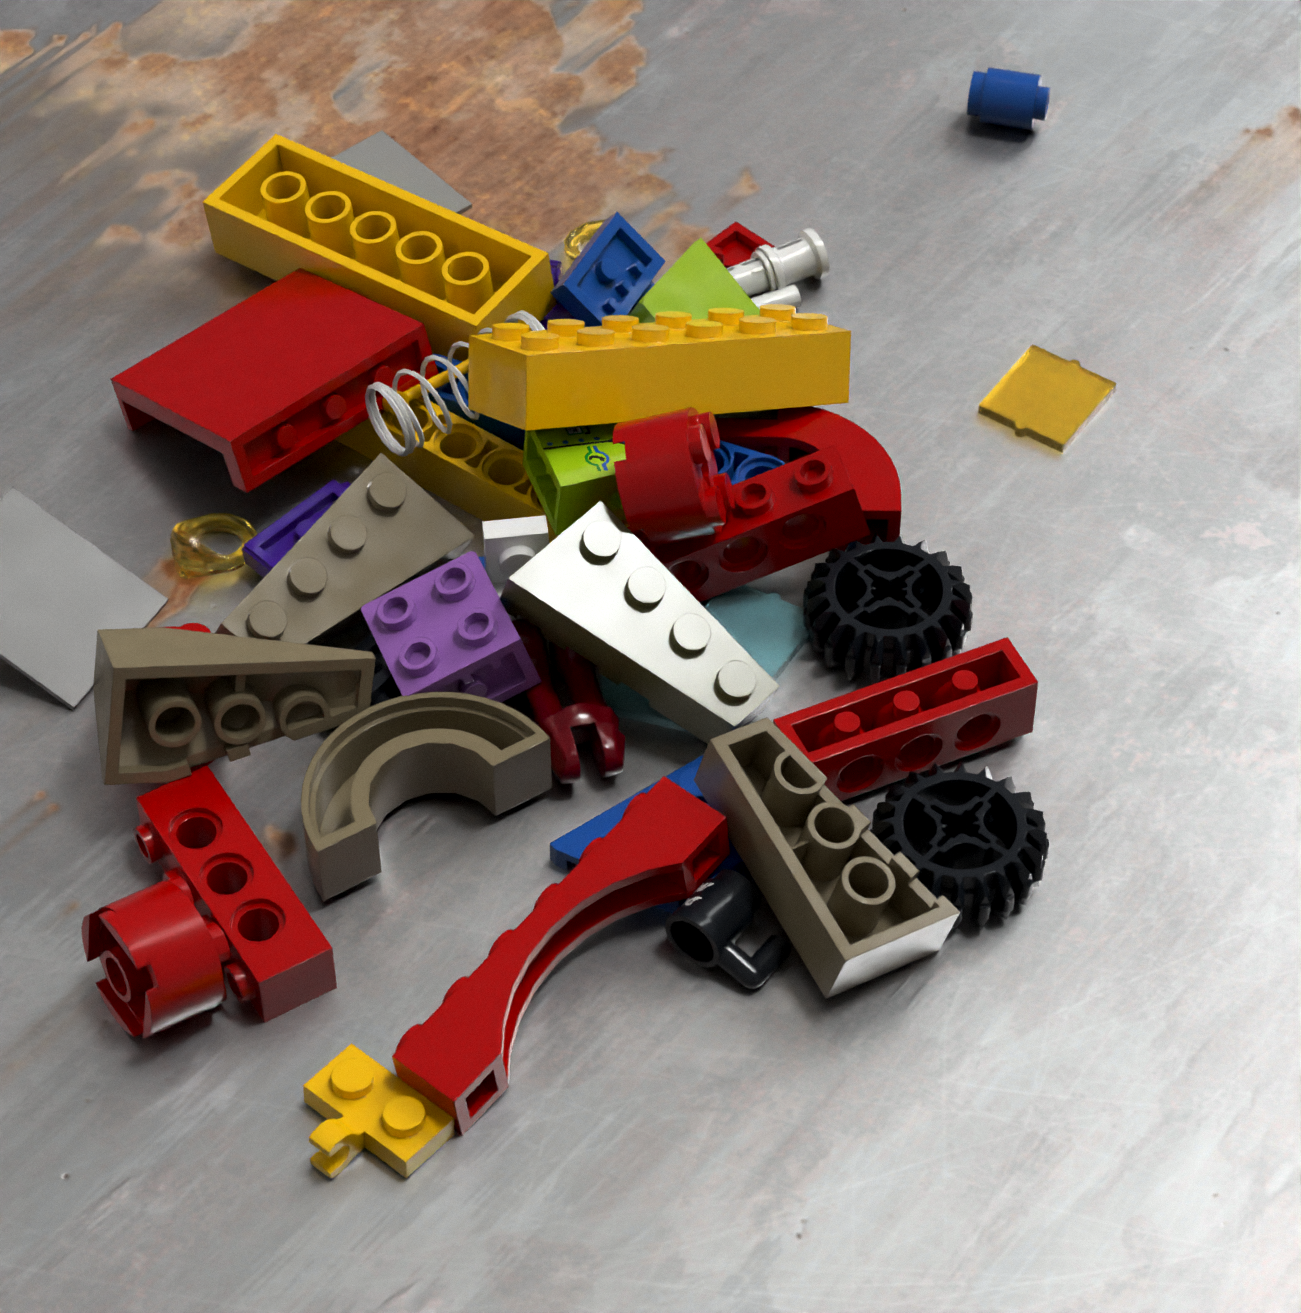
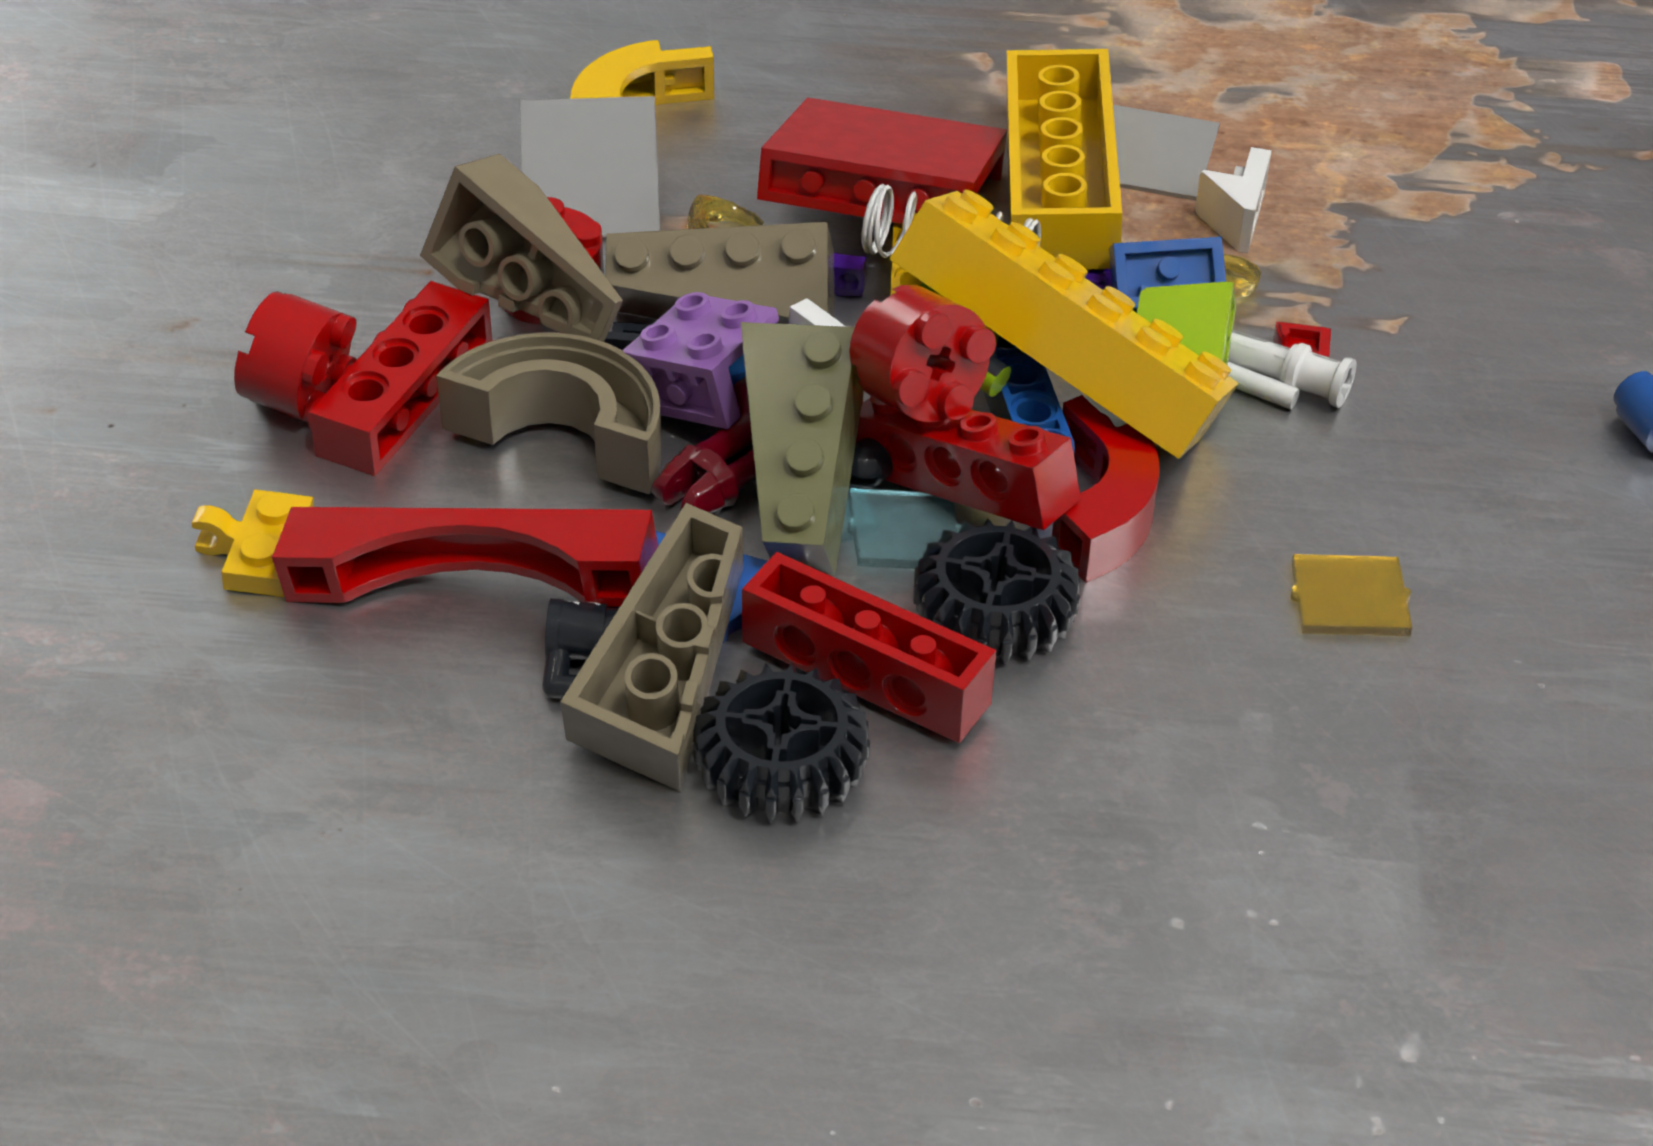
camera: 55 degrees right, 5 degrees down
none -> white slope [1195,147,1272,253]

